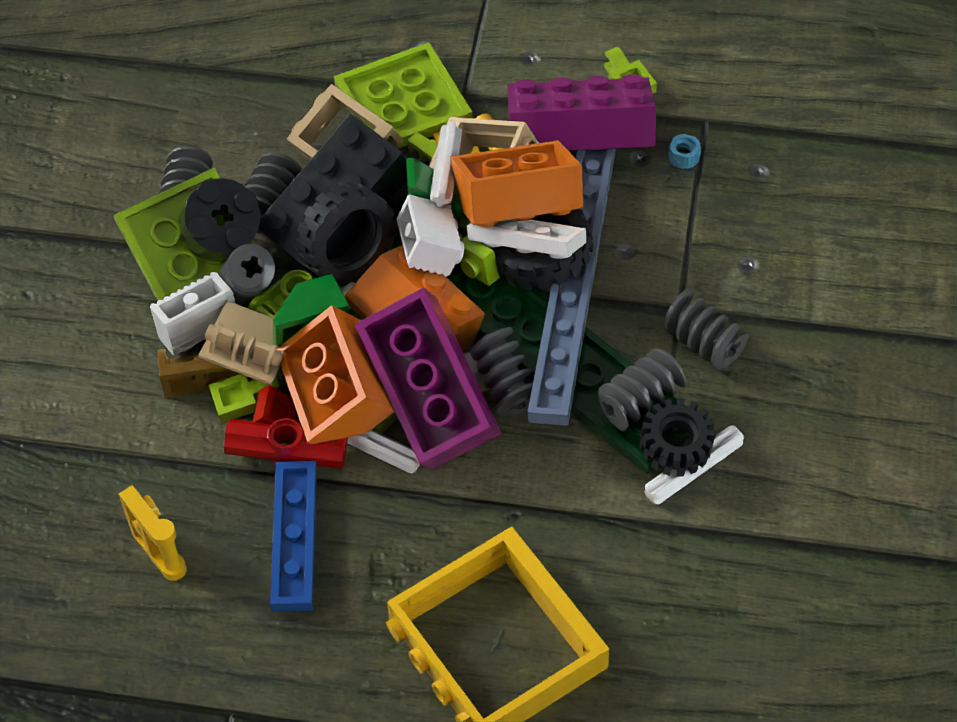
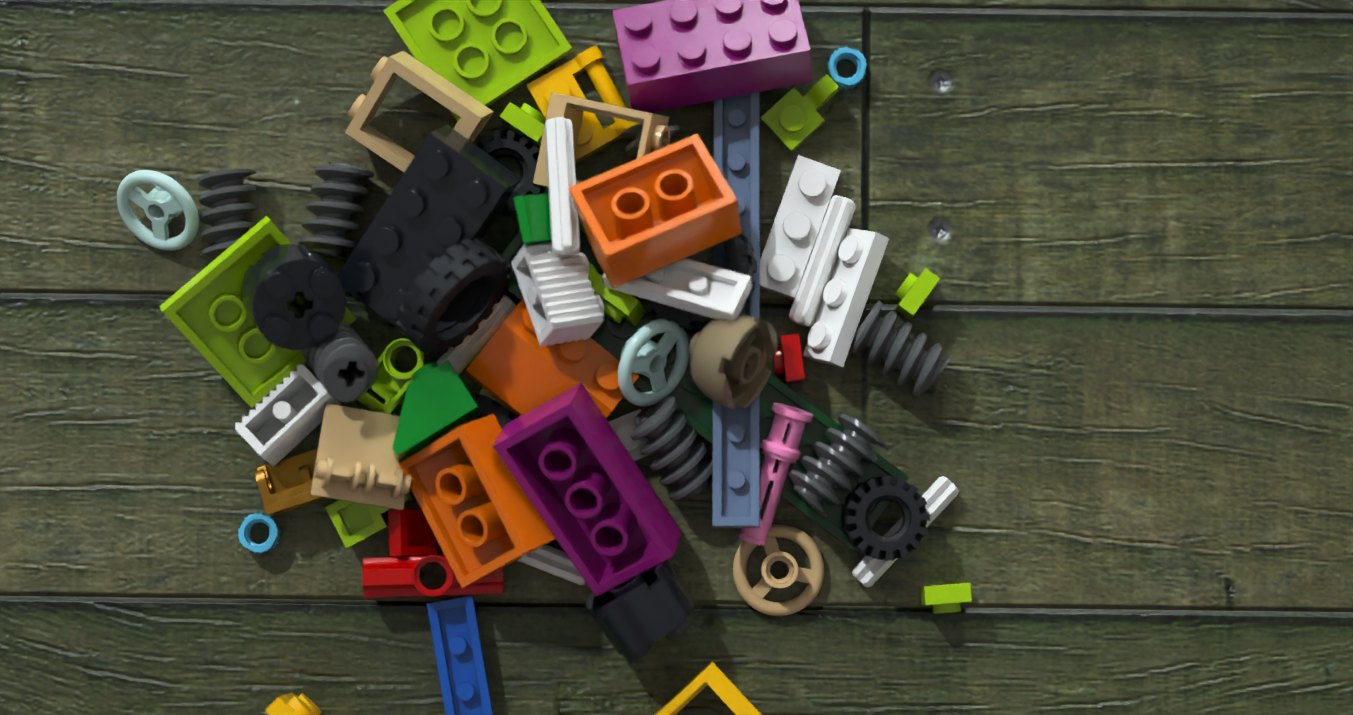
camera: 15 degrees left, 30 degrees up
none -> light aqua piece [116,170,199,251]
none -> medium azure axle [238,513,282,554]
none -> black brick [586,560,695,662]
none -> light aqua piece [618,319,690,406]
none -> dark tan cylinder [689,314,777,409]
none -> tan piece [733,524,824,616]
none -> bright pink pin [738,402,813,546]
none -> white plate [760,155,841,300]
none -> lime plate [761,74,839,153]
none -> red plate [772,333,805,385]
none -> white axle [789,195,856,327]
none -> white plate [802,228,889,367]
none -> lime plate [894,268,940,320]
none -> lime plate [919,583,972,614]

